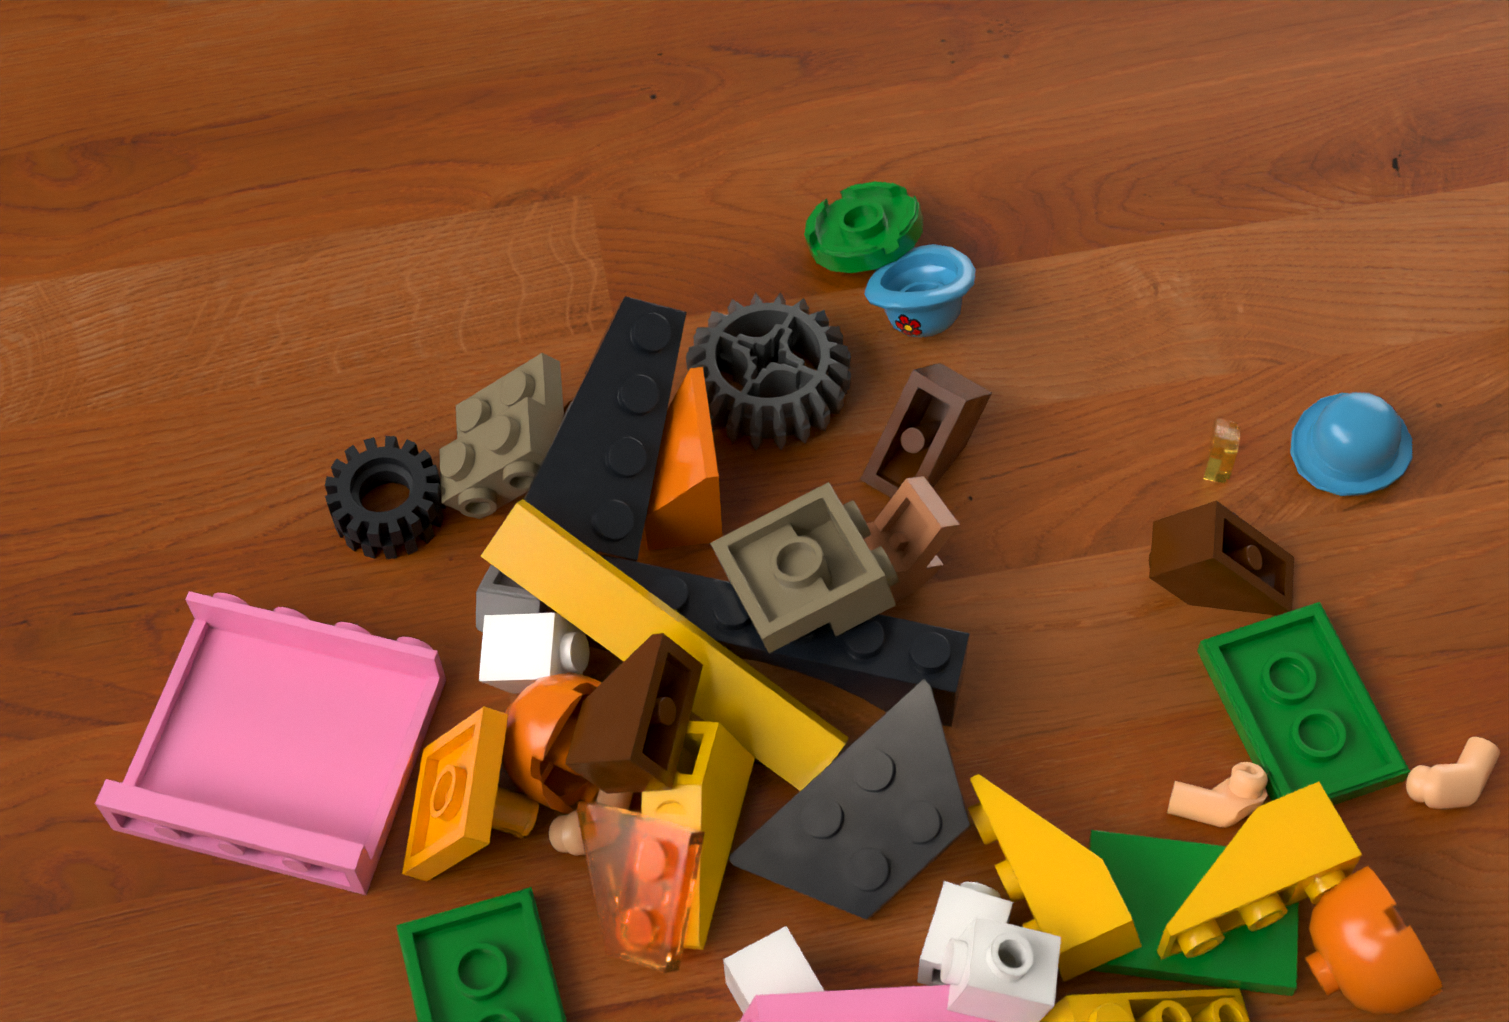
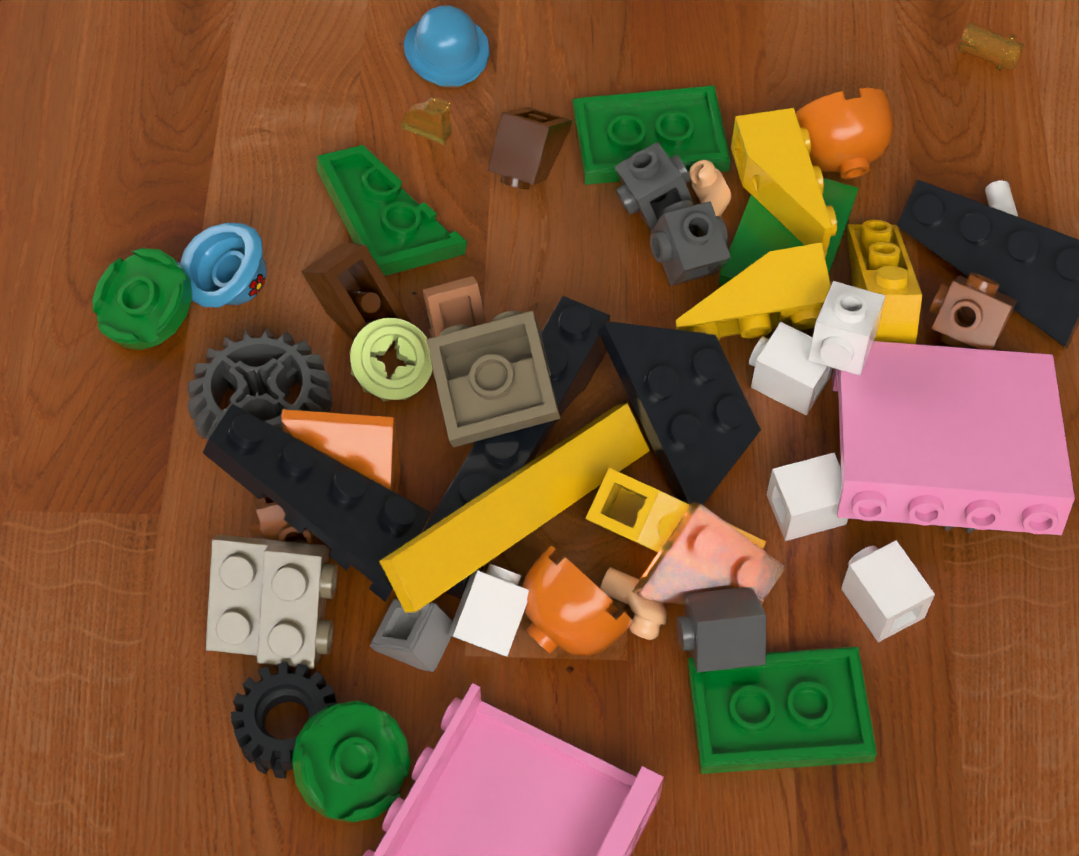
camera: 80 degrees left, 0 degrees up
light orange tile [402,706,538,881] -> none
reddish brown slope [565,633,703,794] -> none
light nougat arm [1406,737,1500,809] -> none
none -> green tile [292,701,410,822]
none -> green wing [316,145,467,276]
none -> yellowish green gear [349,318,433,402]
none -> dark grey brick [614,142,695,231]
none -> dark grey brick [650,200,731,286]
none -> dark grey brick [676,586,766,672]

